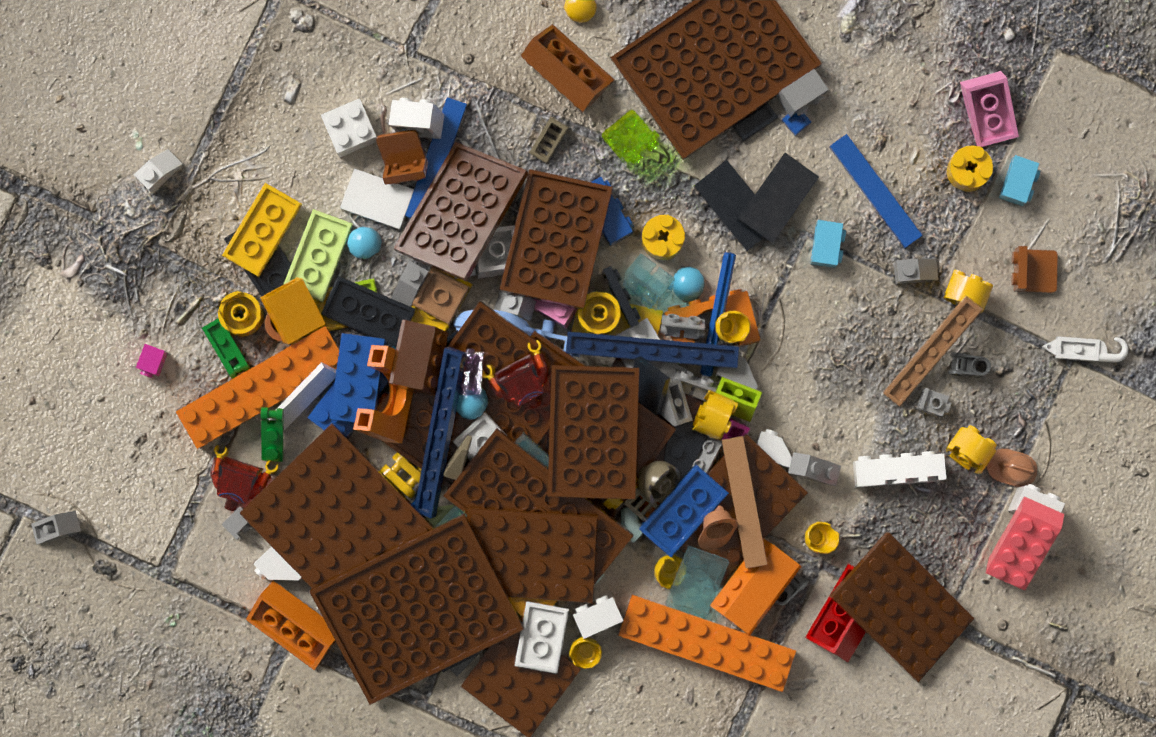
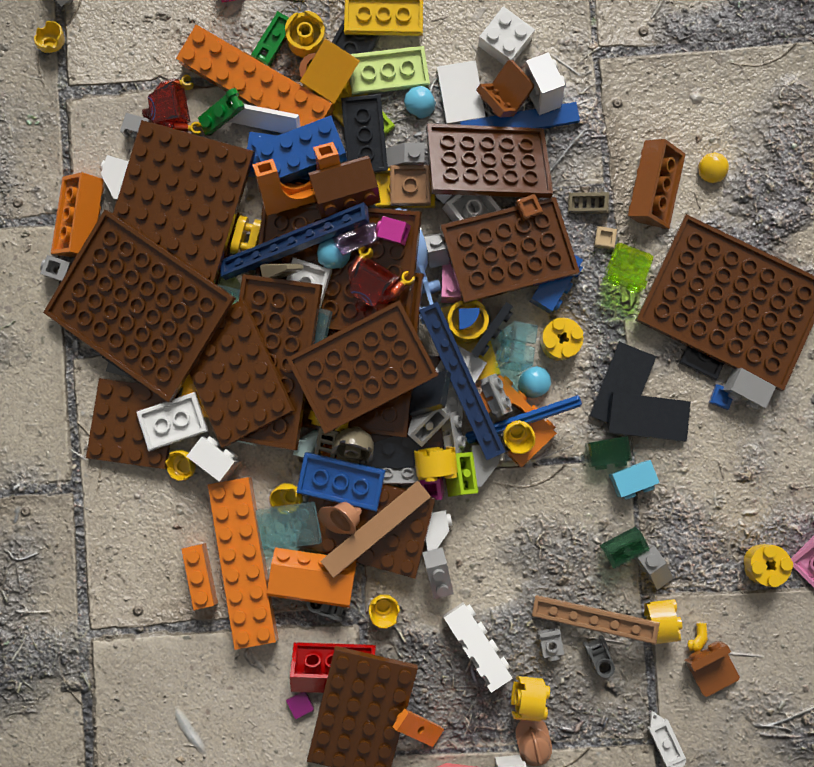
camera: 60 degrees right, 0 degrees up
blue tile [829,134,922,249] -> none
medium azure brick [999,155,1041,206] -> none
none -> yellow hair [34,21,65,53]
none -> light grey brick [40,255,72,282]
none -> orange brick [181,543,218,610]
none -> magenta tile [286,692,314,719]
none -> dark pink brick [376,216,411,246]
none -> orange tile [392,709,444,747]
none -> blue tile [458,308,480,330]
none -> dark orange tile [515,194,543,221]
none -> clear green brick [585,436,632,470]
none -> tan tile [594,226,617,250]
none -> clear green brick [599,526,650,569]
none -> yellow arm [687,623,708,652]

